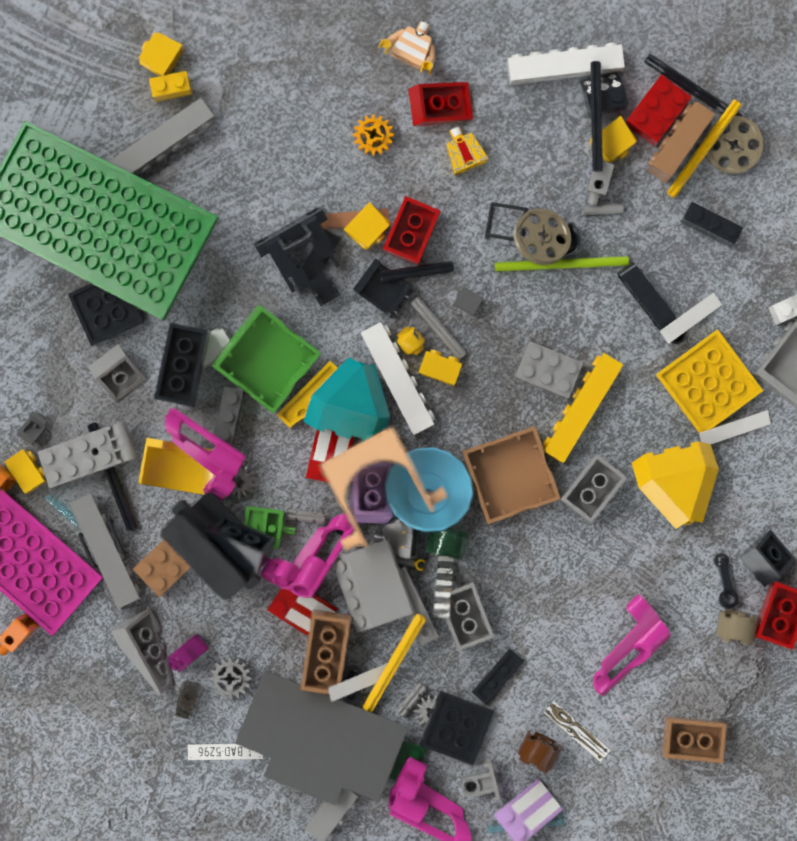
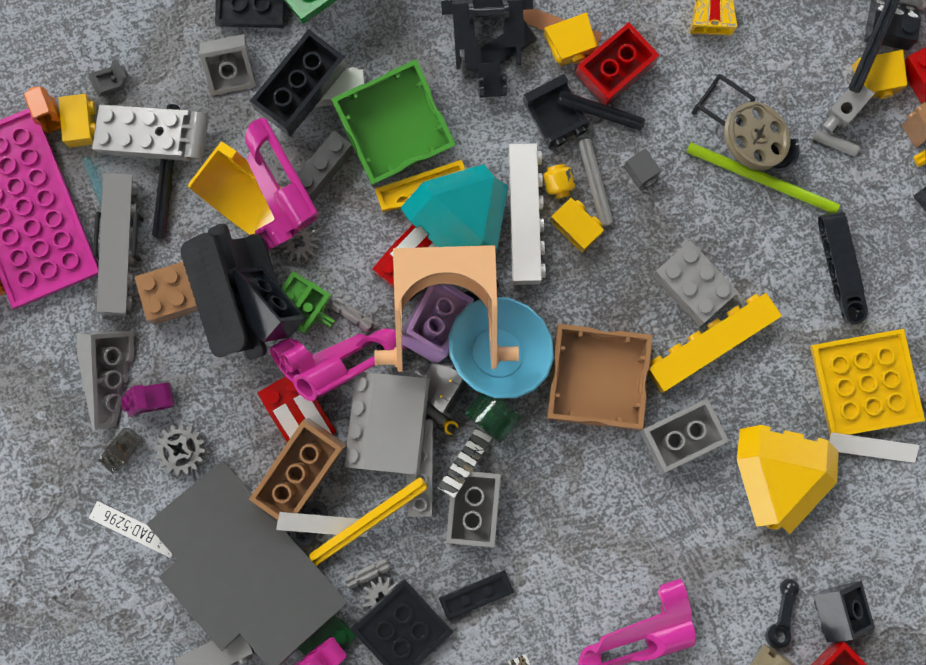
camera: 20 degrees right, 5 degrees down
white sticker [660,292,722,344] -> none

